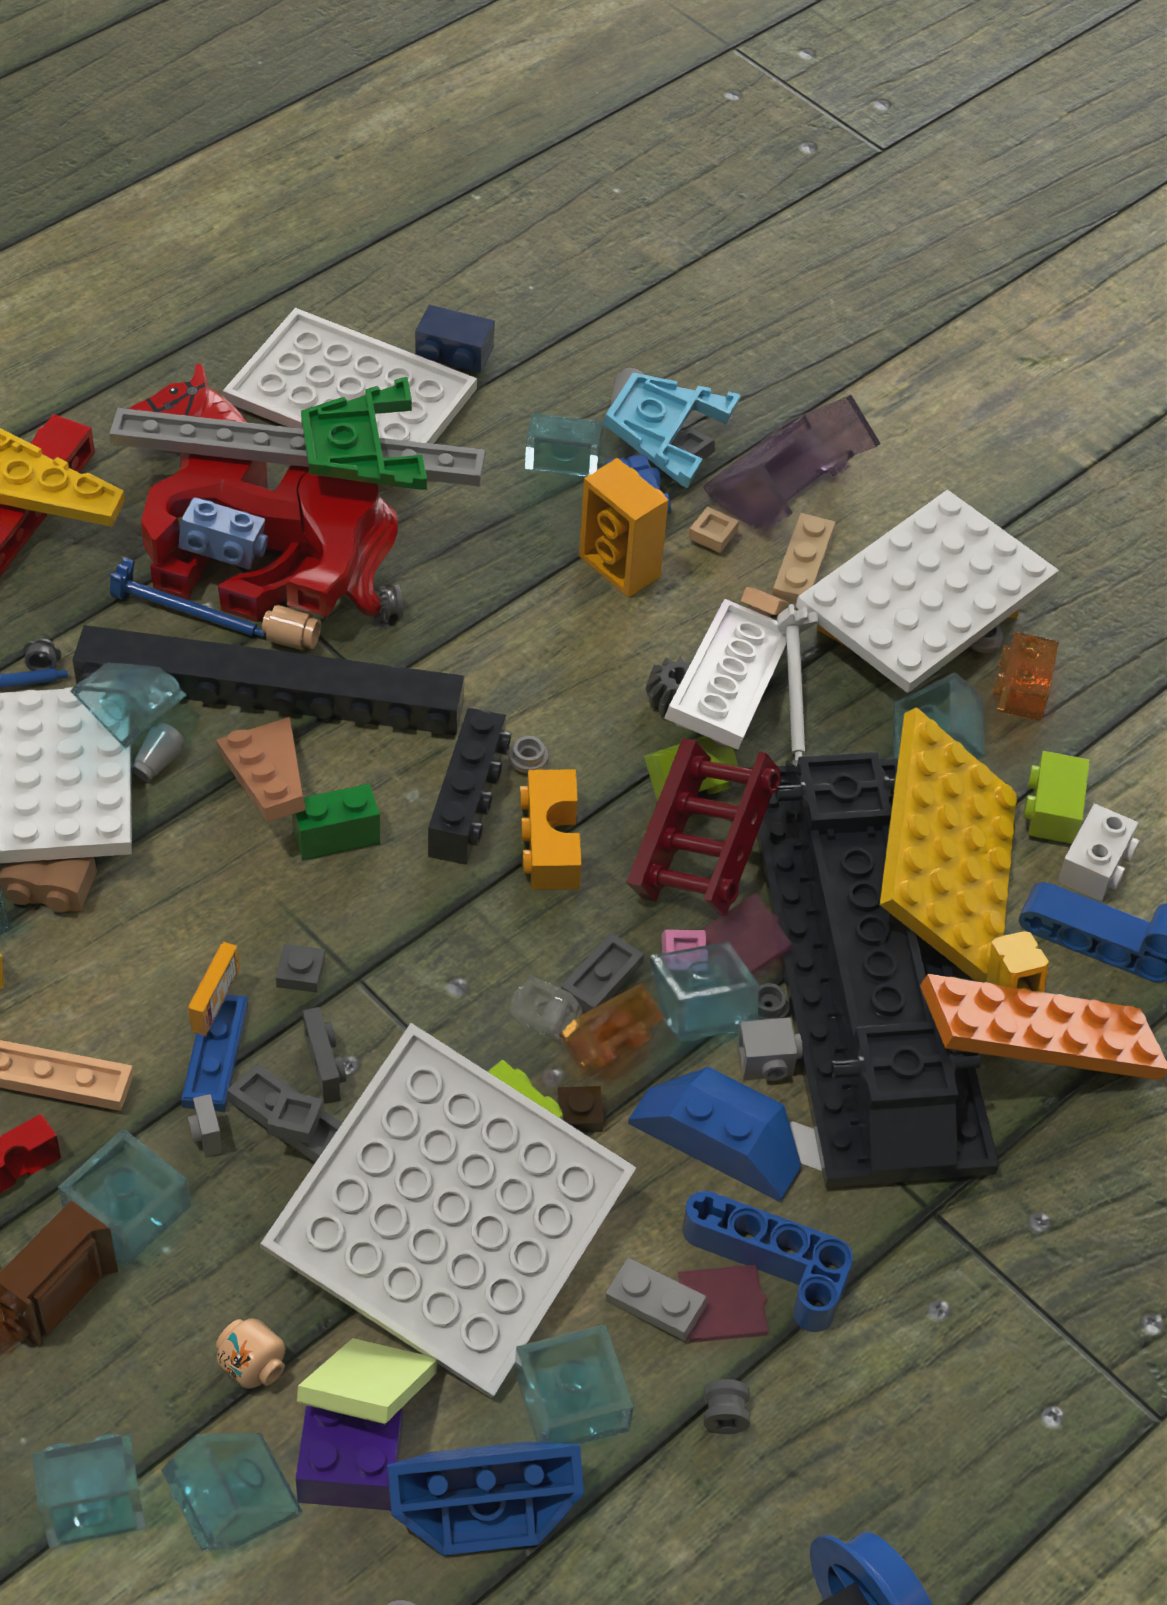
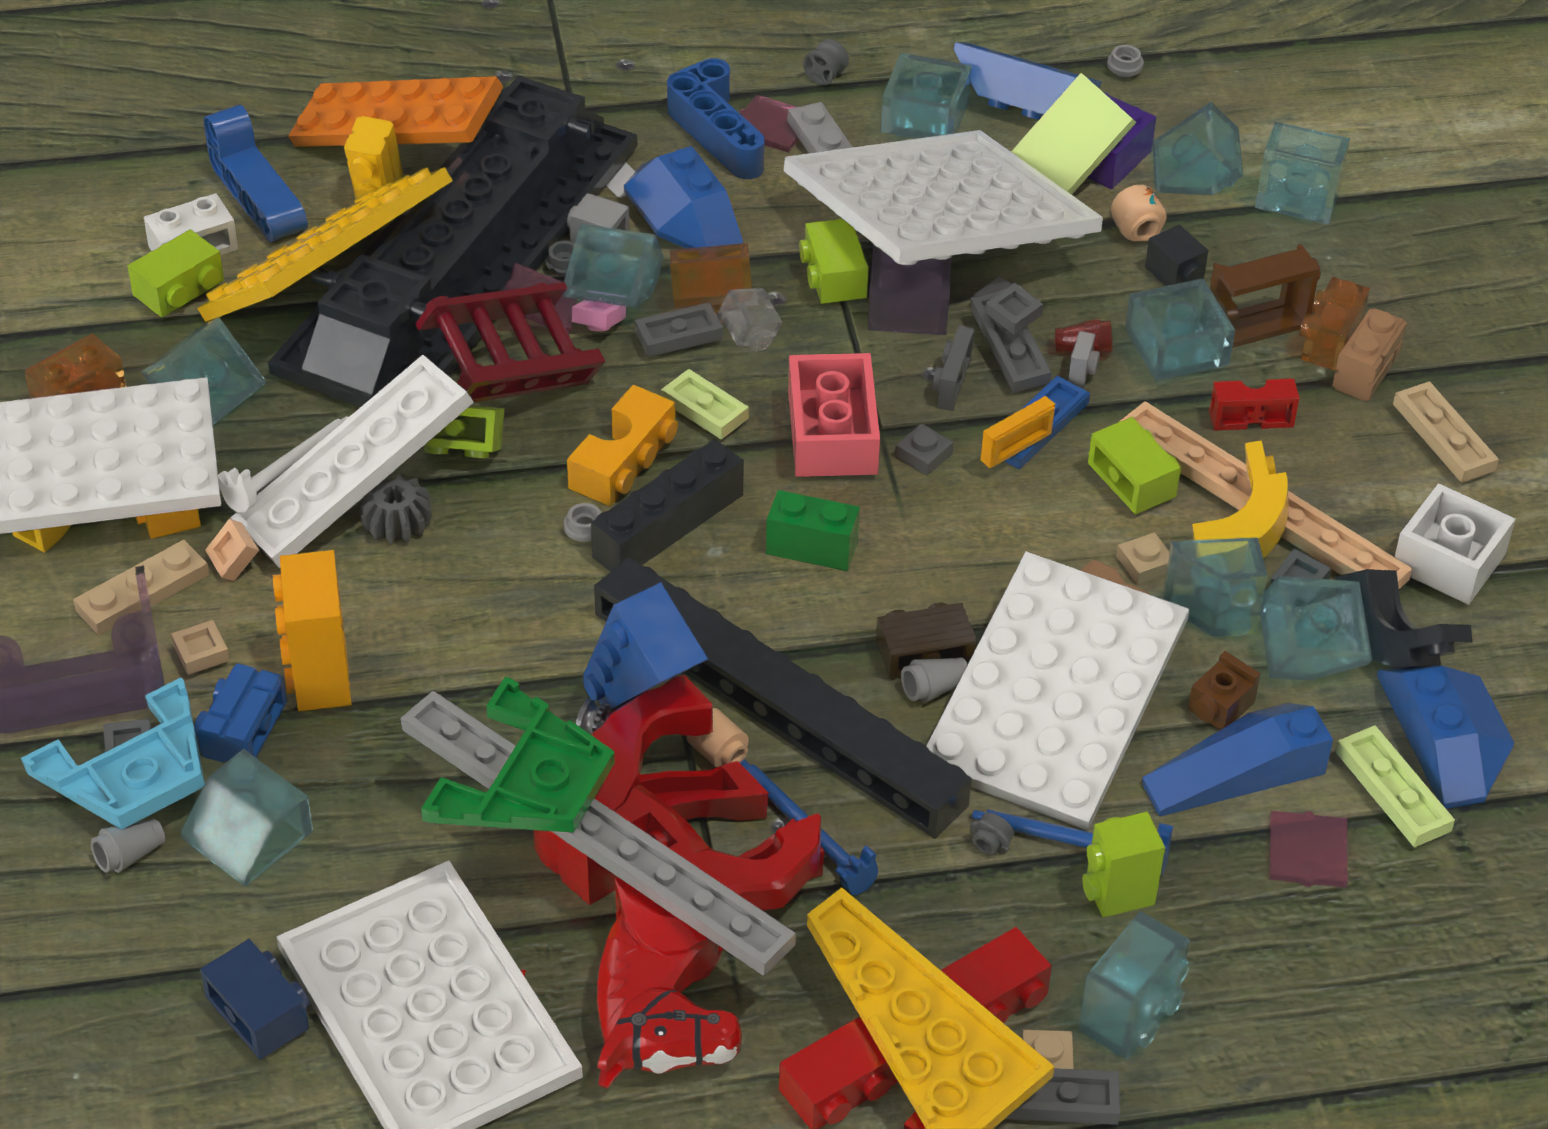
camera: 145 degrees left, 5 degrees down
clear light blue slope [70,662,187,749] -> none
medium blue brick [178,497,269,570] -> none
nougat wing [216,717,306,822] -> none
dark brown plate [557,1086,604,1133] -> none
none -> blue wedge [583,582,708,709]
none -> yellowish green plate [661,369,749,440]
none -> coral brick [788,353,880,477]
none -> dark brown brick [876,602,976,681]
none -> clear red cone [1055,317,1113,357]
none -> lime brick [1088,416,1181,515]
none -> tan plate [1116,532,1176,585]
none -> black brick [1145,224,1209,293]

